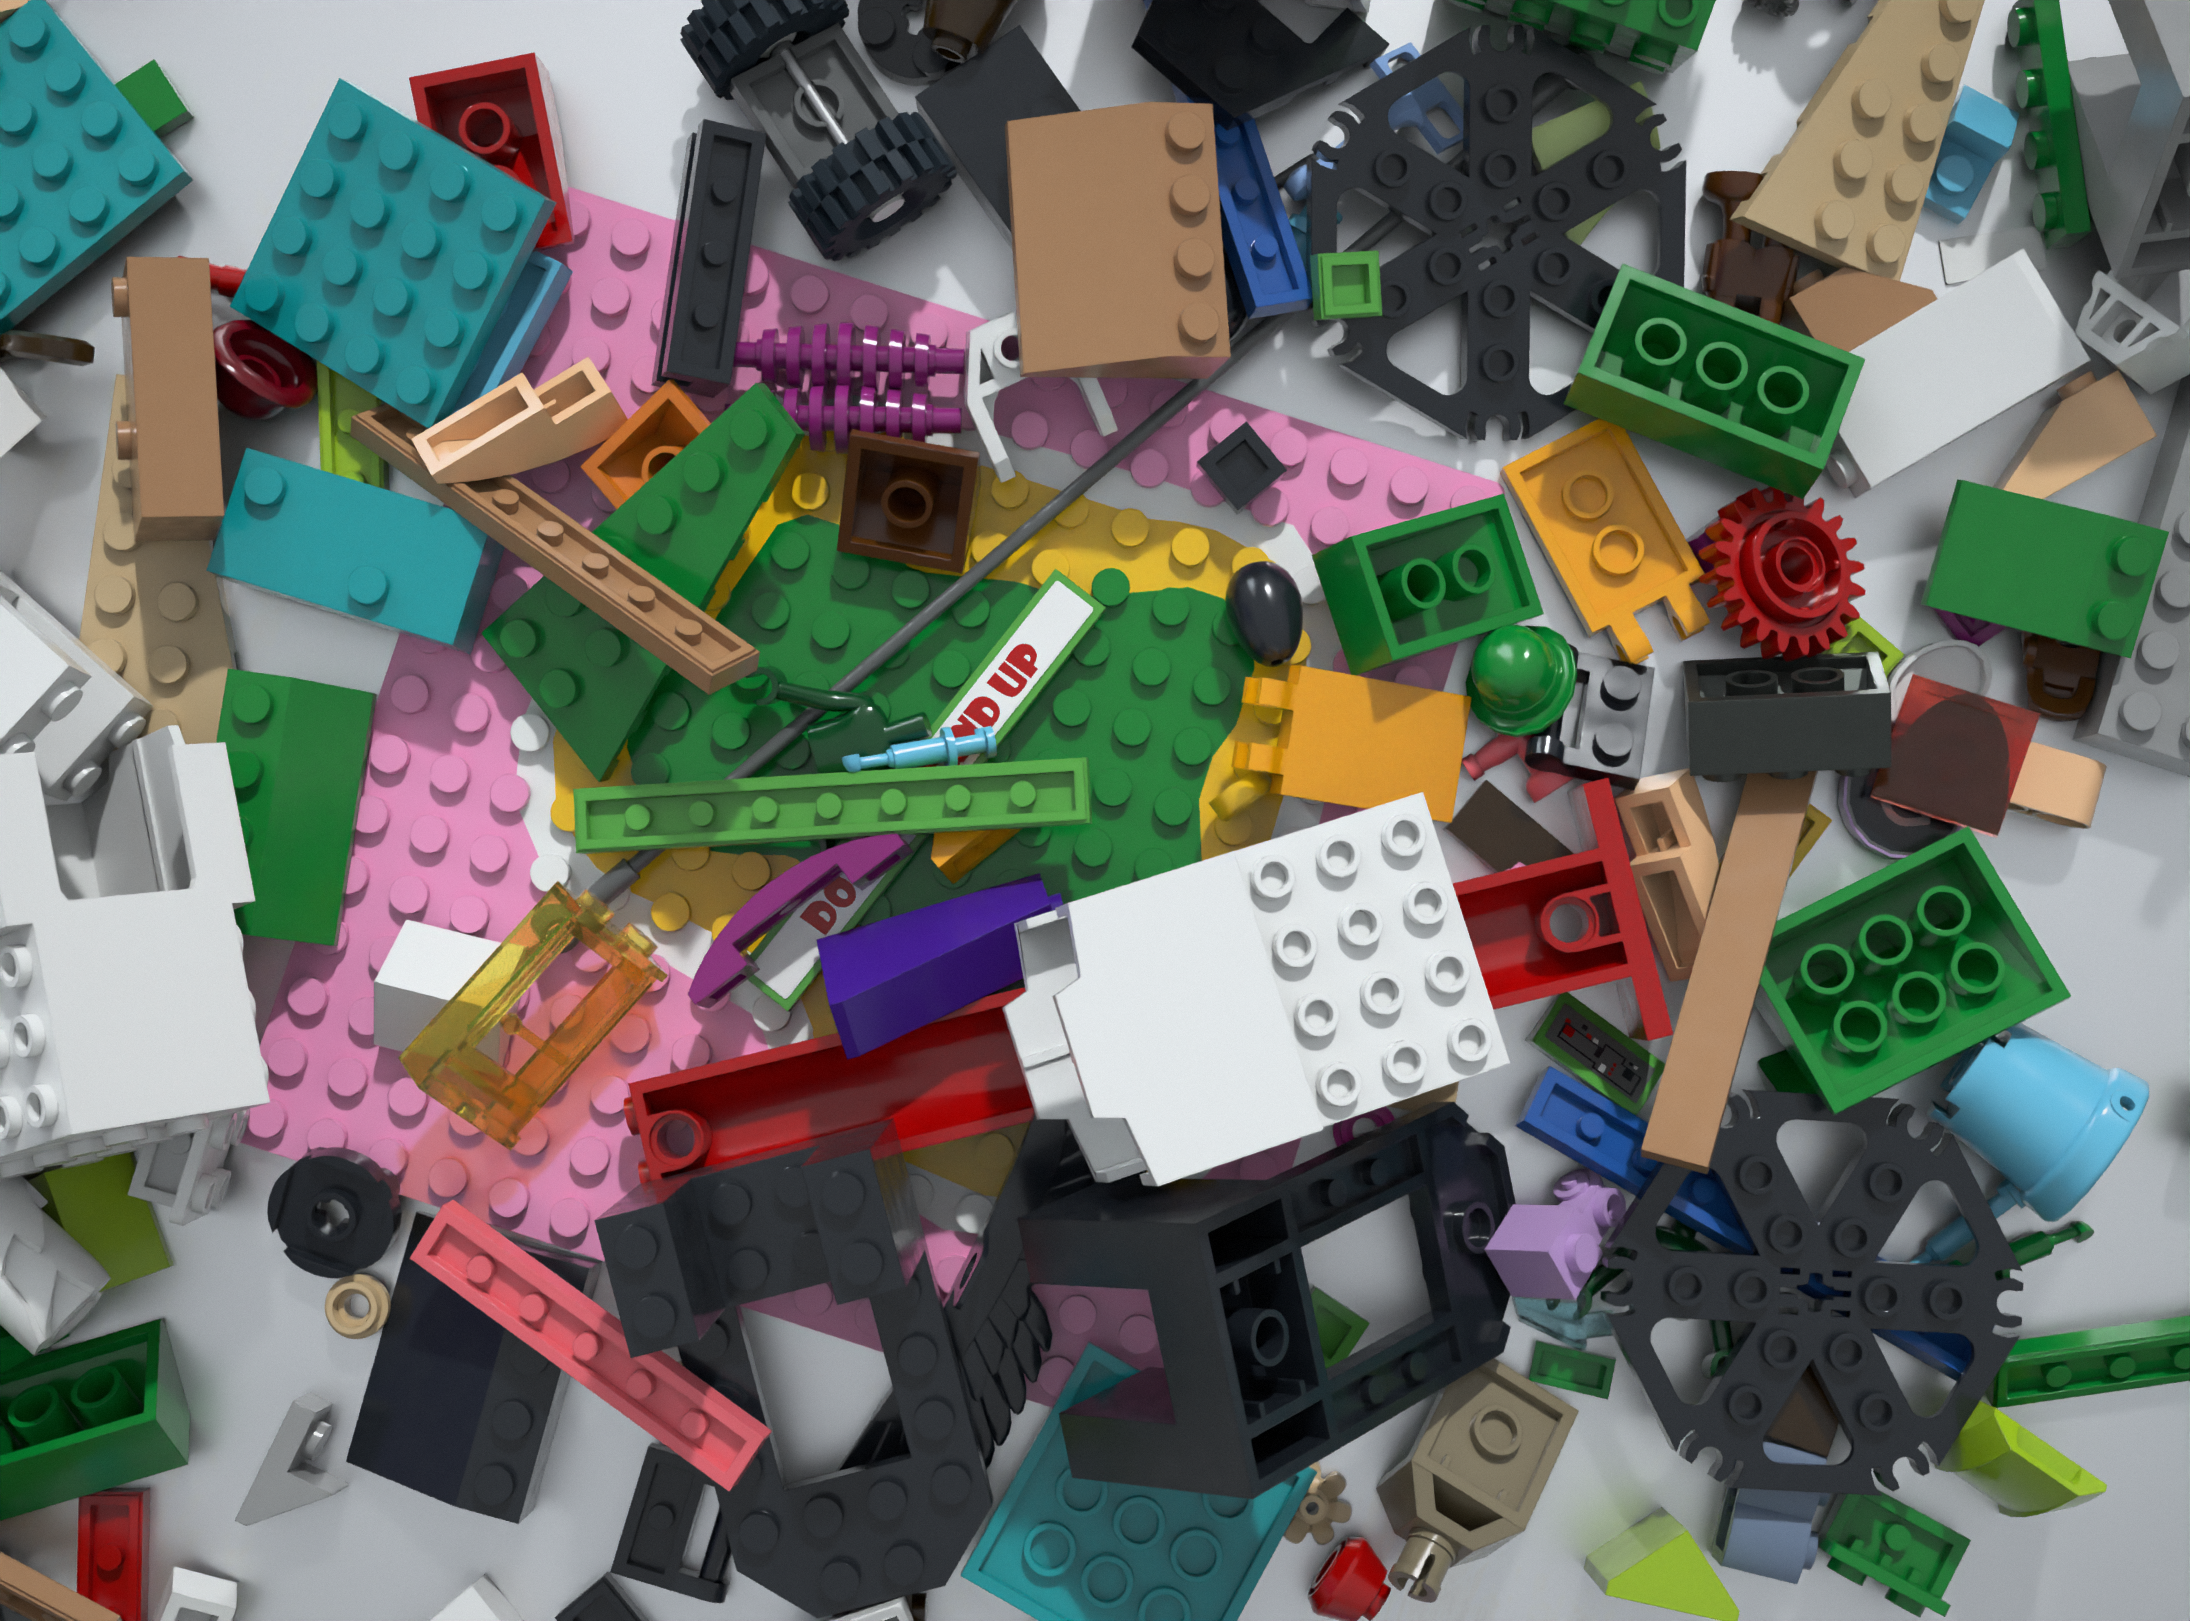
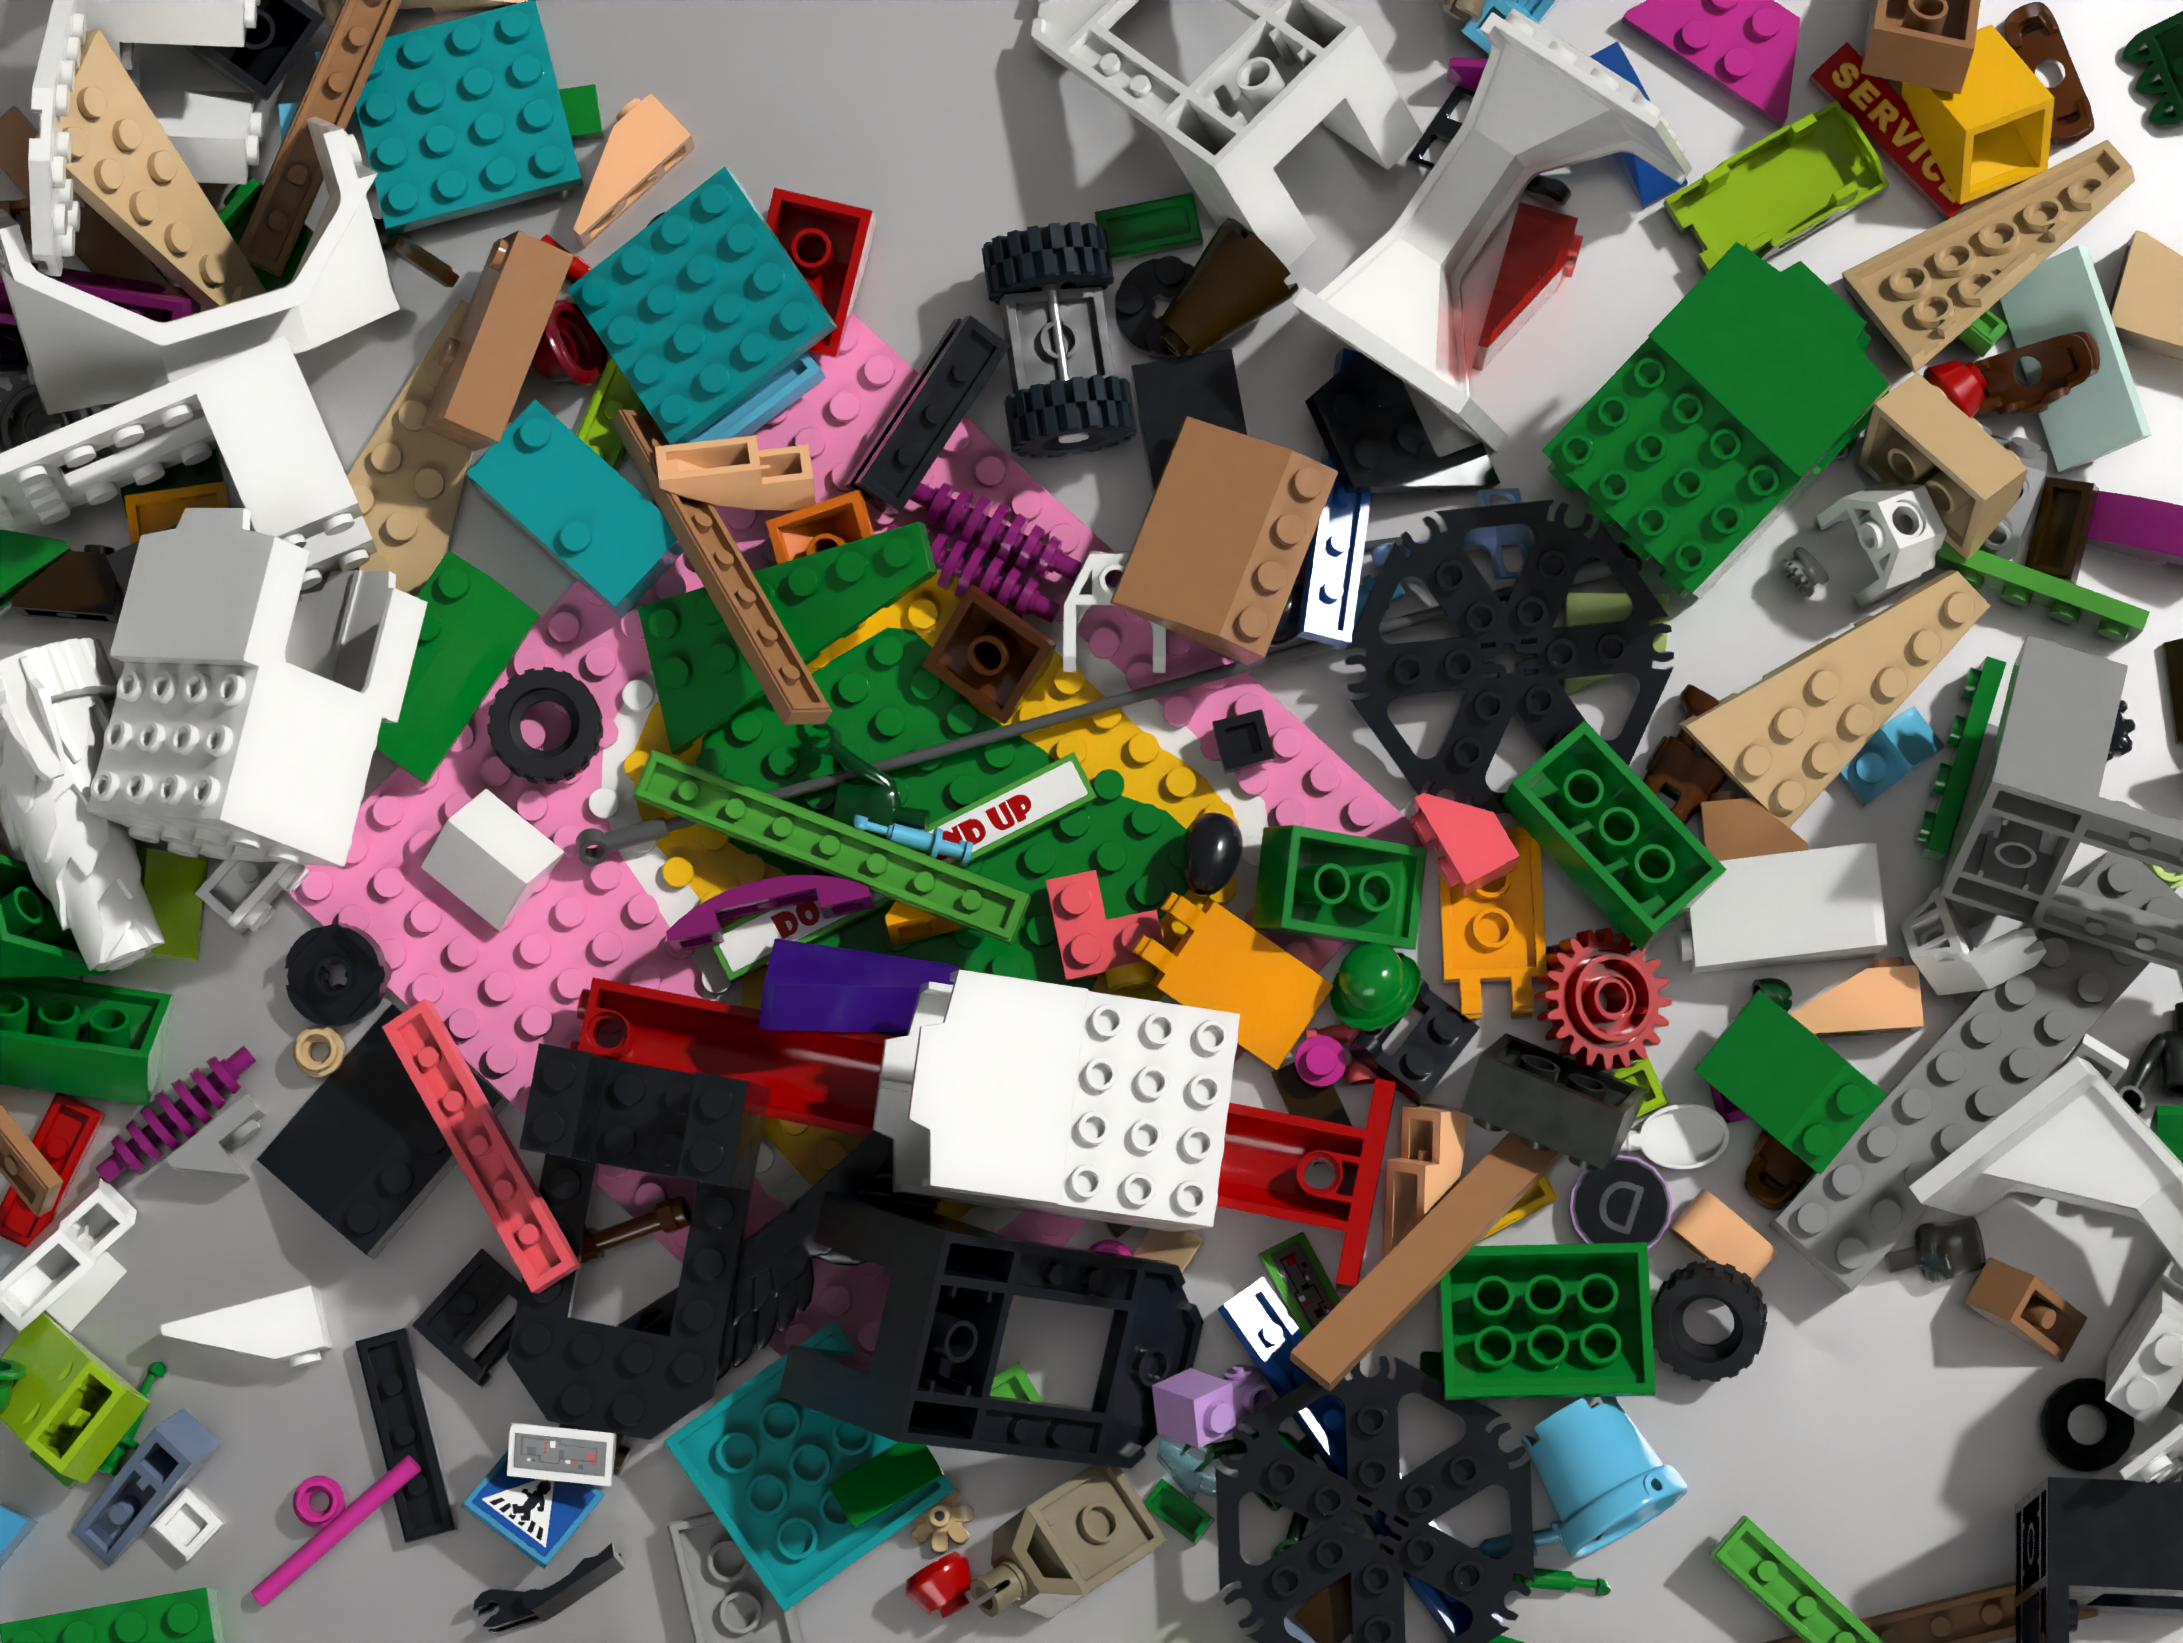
camera: 25 degrees right, 5 degrees down
clear yellow door [398,881,668,1151] -> none
bright green tile [1310,250,1382,321] -> none
clear red tile [1870,674,2040,838] -> none
white sticker [1939,226,2047,284] -> none
none -> magenta piece [96,1045,257,1184]
none -> black tyre [487,667,604,785]
none -> light nougat slope [573,92,695,248]
none -> reddish brown bar [581,1195,692,1264]
none -> green slope [827,1442,944,1530]
none -> coral plate [1046,870,1164,983]
none -> dark pink plate [1295,1035,1347,1087]
none -> coral slope [1410,793,1520,897]
none -> black tyre [1651,1260,1768,1382]
none -> dark green hinge [1752,978,1793,1012]

